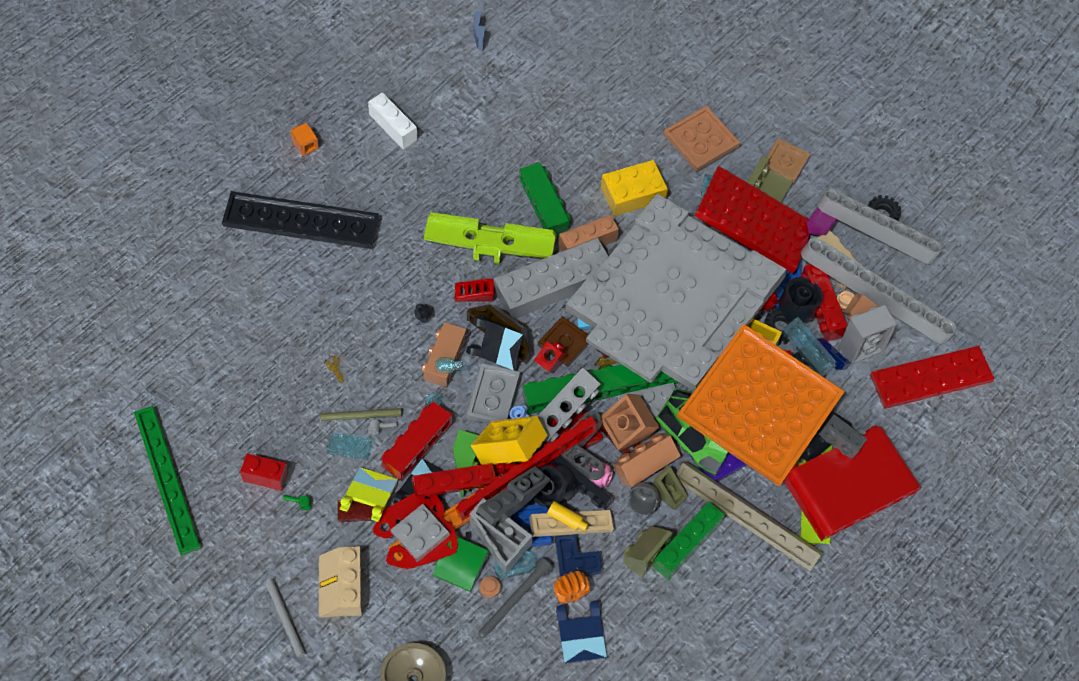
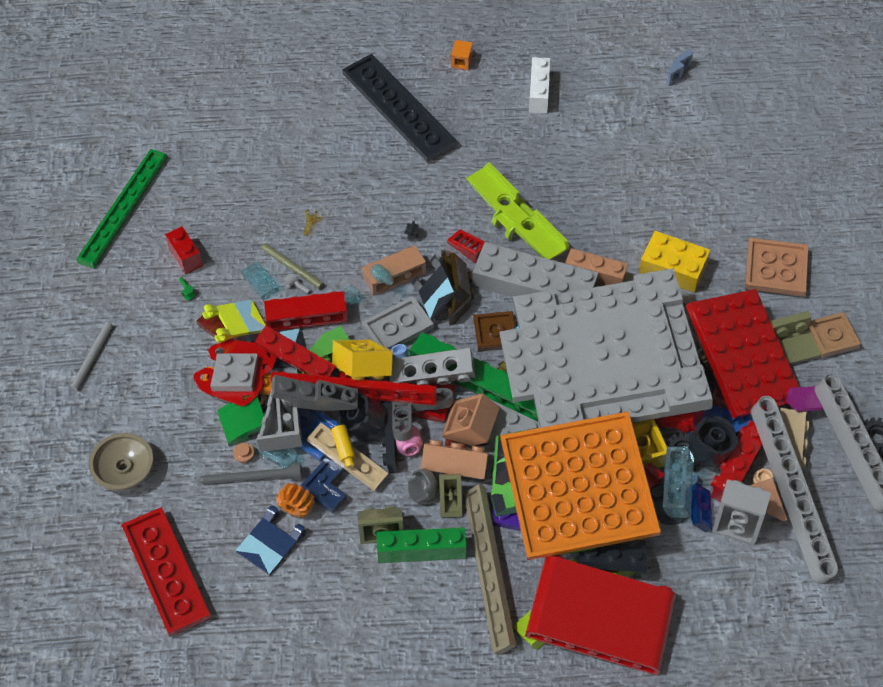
camera: 50 degrees right, 5 degrees down
tan slope [319,546,362,617] -> none
green brick [519,162,571,235] -> none
red brick [534,341,567,373] -> none
dark grey bracket [819,415,867,459] -> none
red plate [870,346,994,409] -> none

